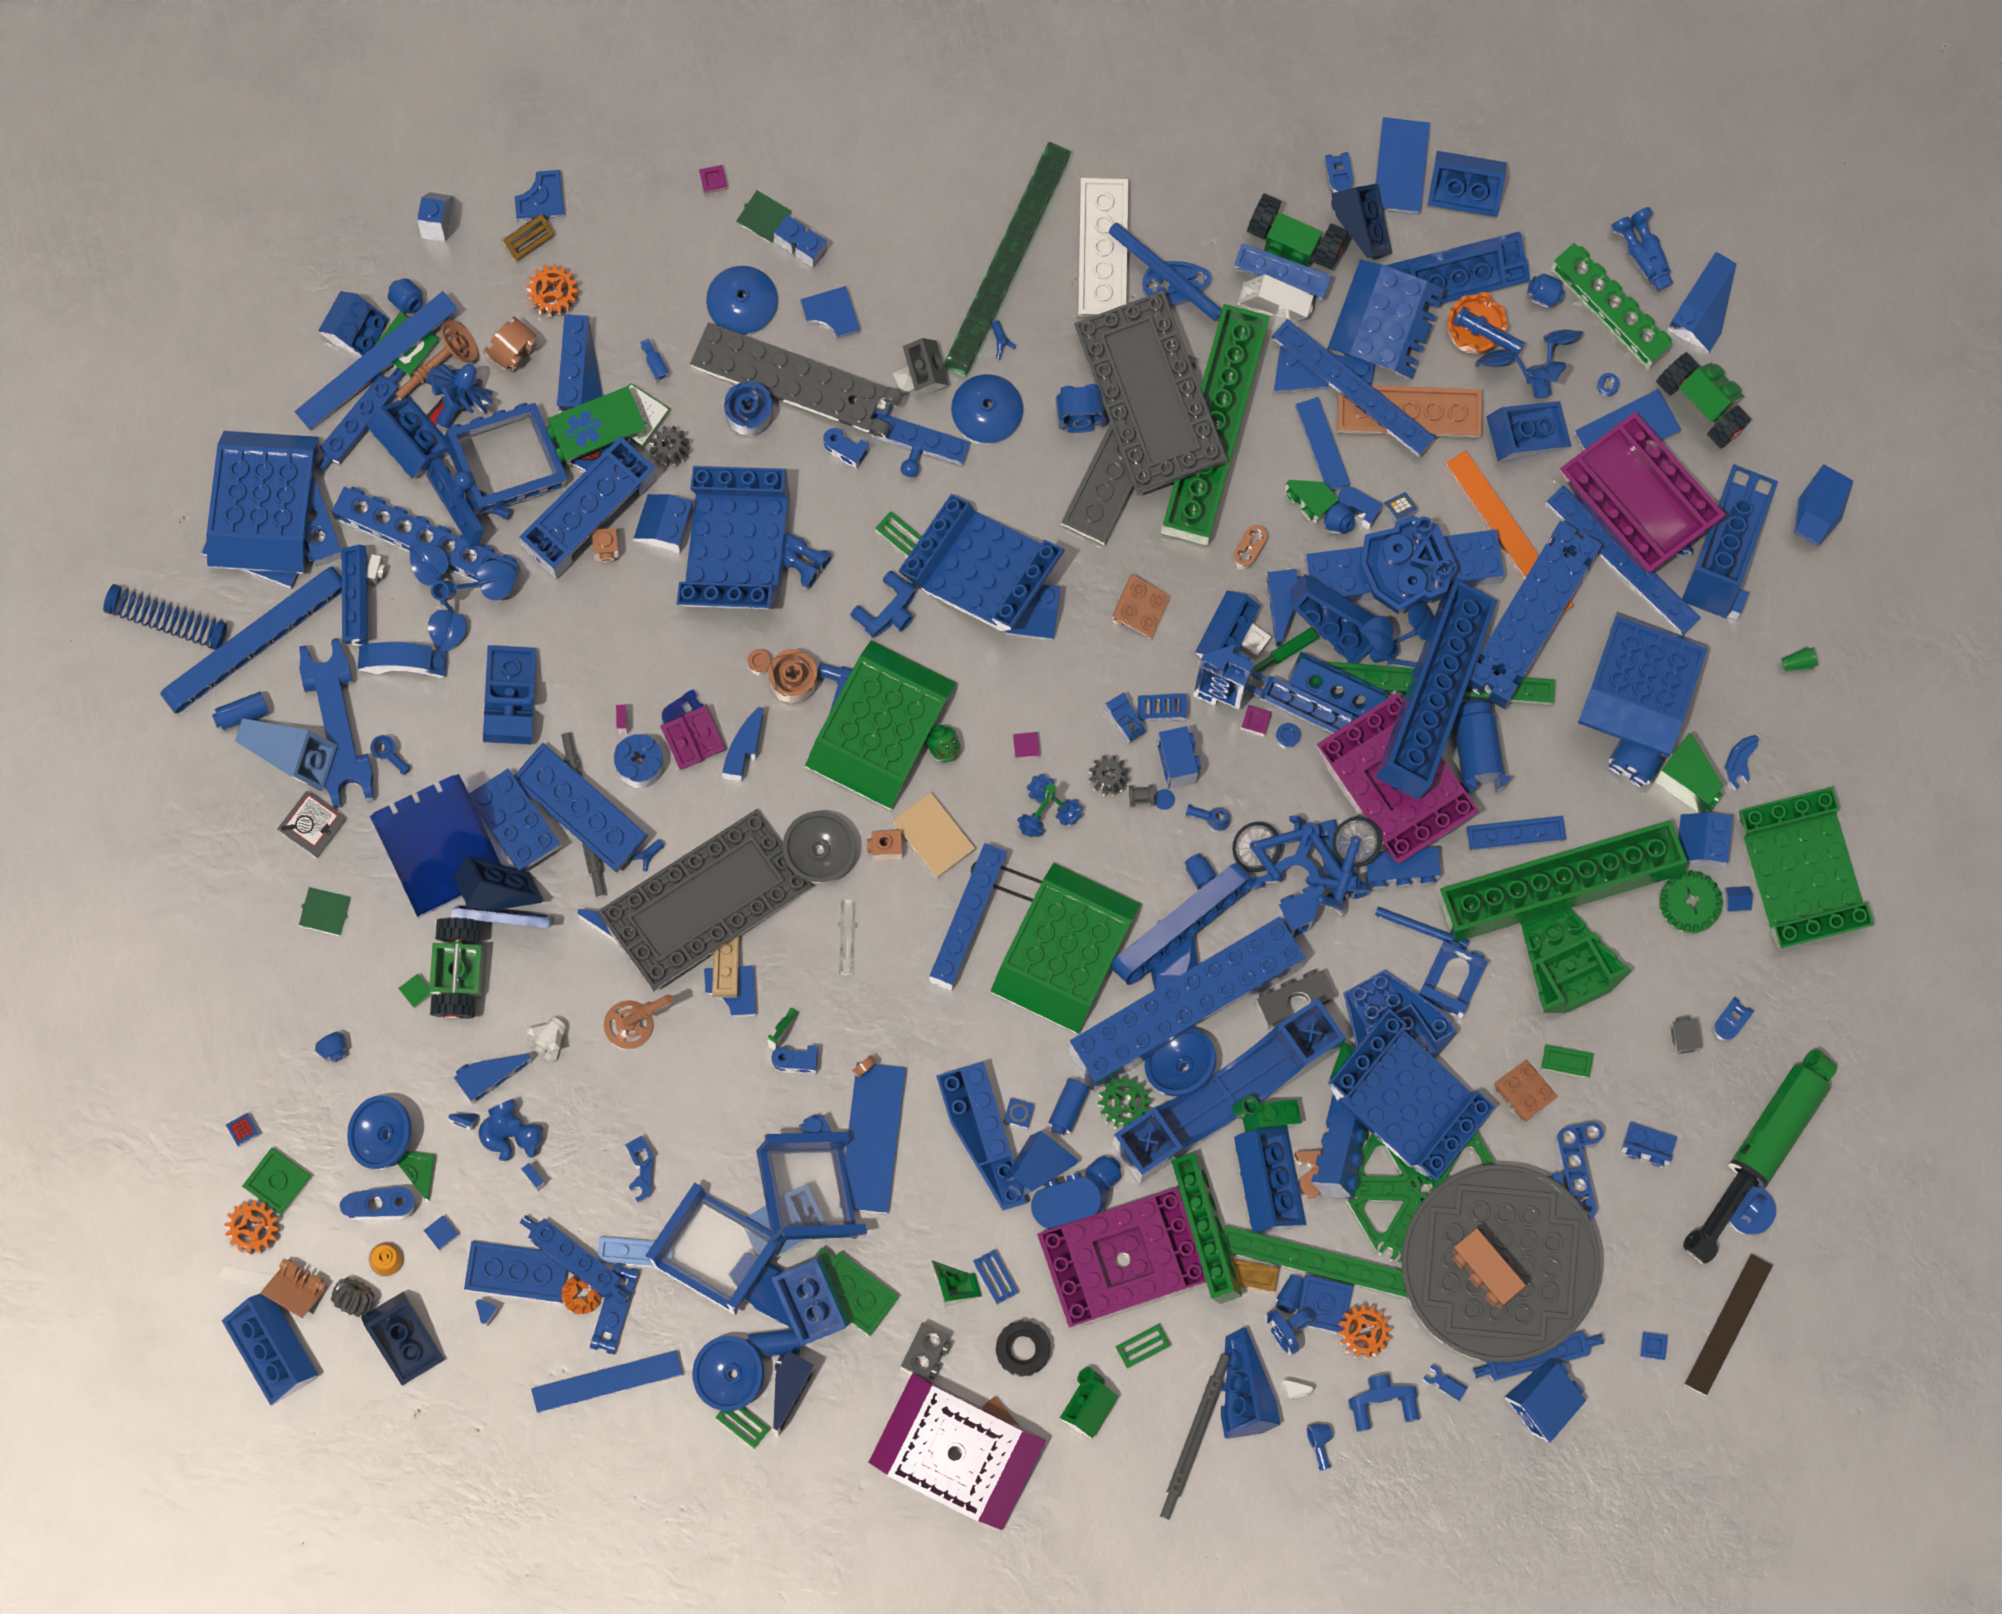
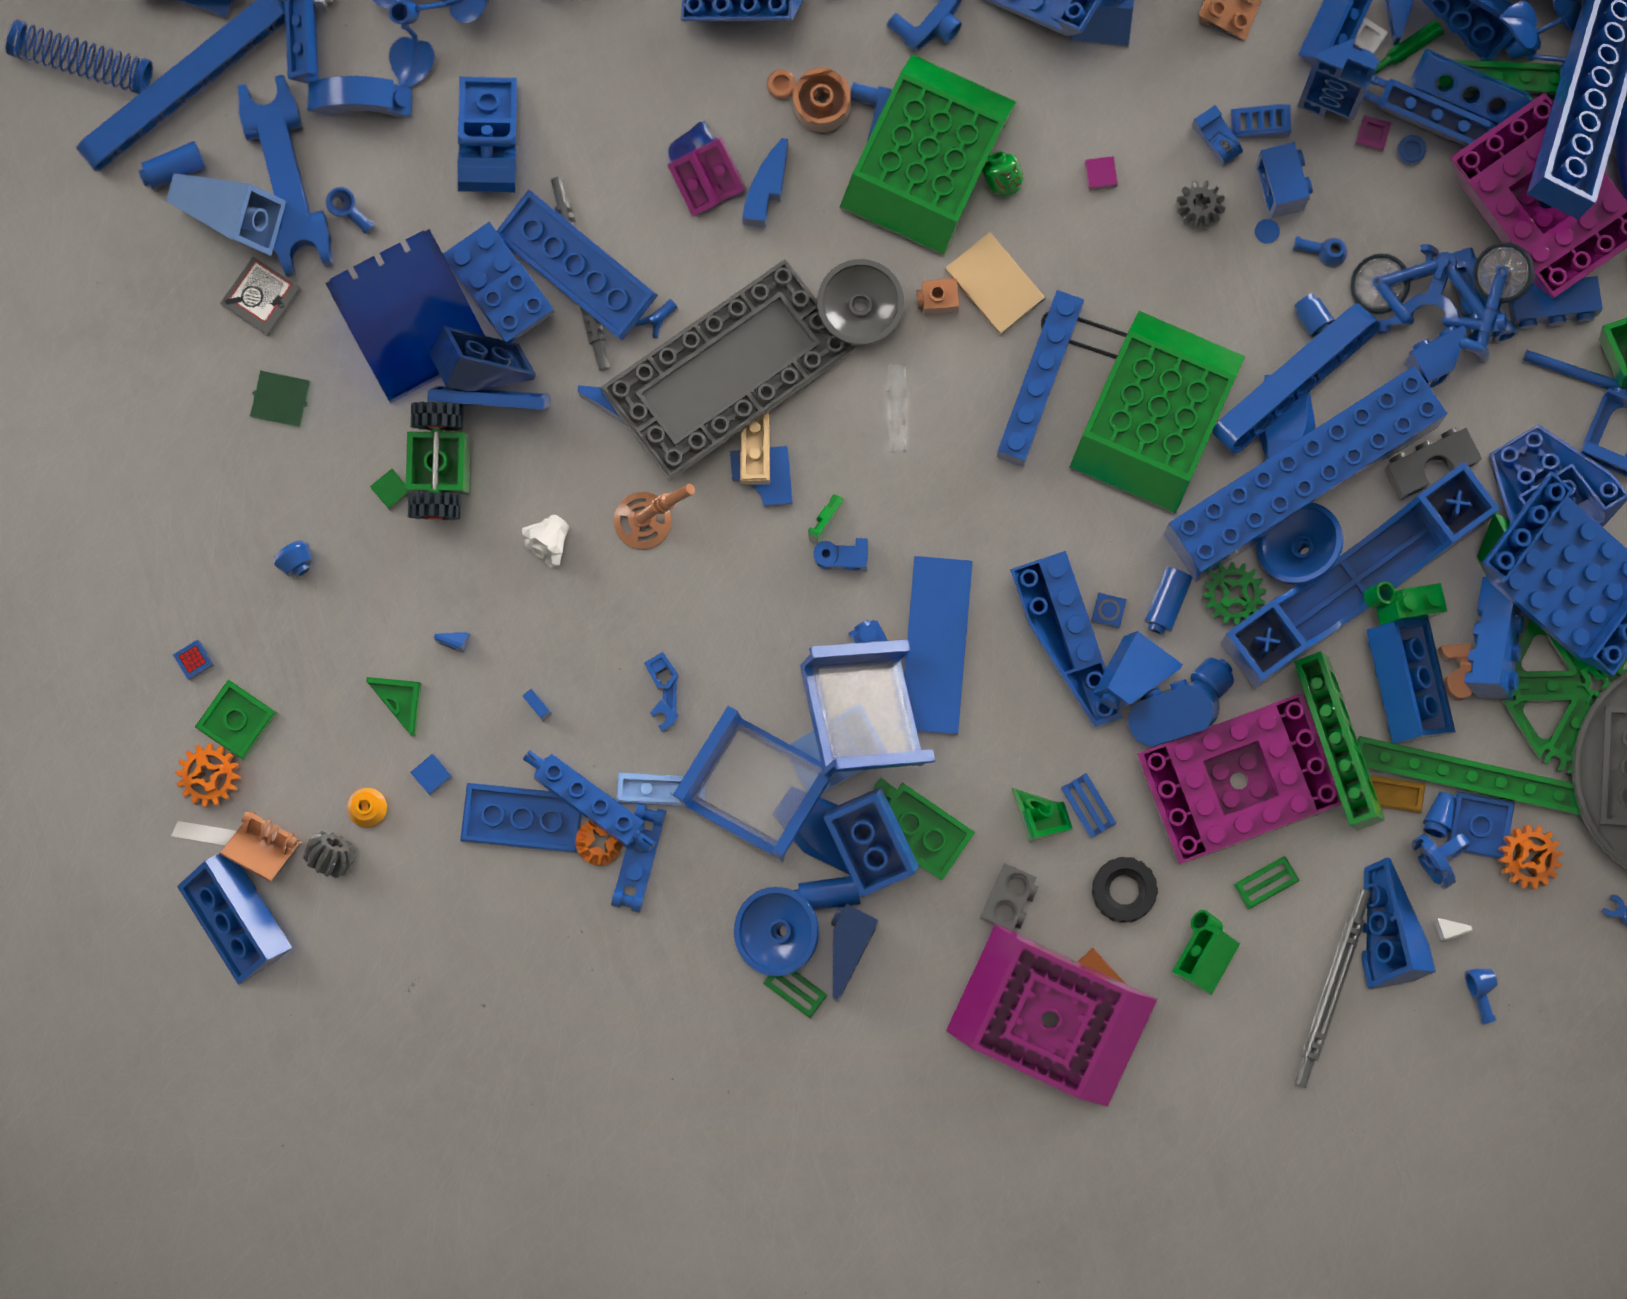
camera: 10 degrees right, 5 degrees up
blue piece [339,1187,415,1221] -> none
blue dish [347,1095,411,1170] -> none
dark blue slope [361,1291,445,1385] -> none
blue slope [453,1054,532,1105] -> none
blue slope [475,1299,499,1327] -> none
blue animal [478,1099,543,1162] -> none
blue tile [531,1351,683,1414] -> none
blue brick [614,734,664,788] -> none
magenta tile [616,705,627,734] -> none
nougat tile [852,1055,876,1077] -> none
blue plant [1017,774,1083,838] -> none
dark grey bush [1128,784,1154,807] -> none
blue connector [1348,1374,1420,1432] -> none

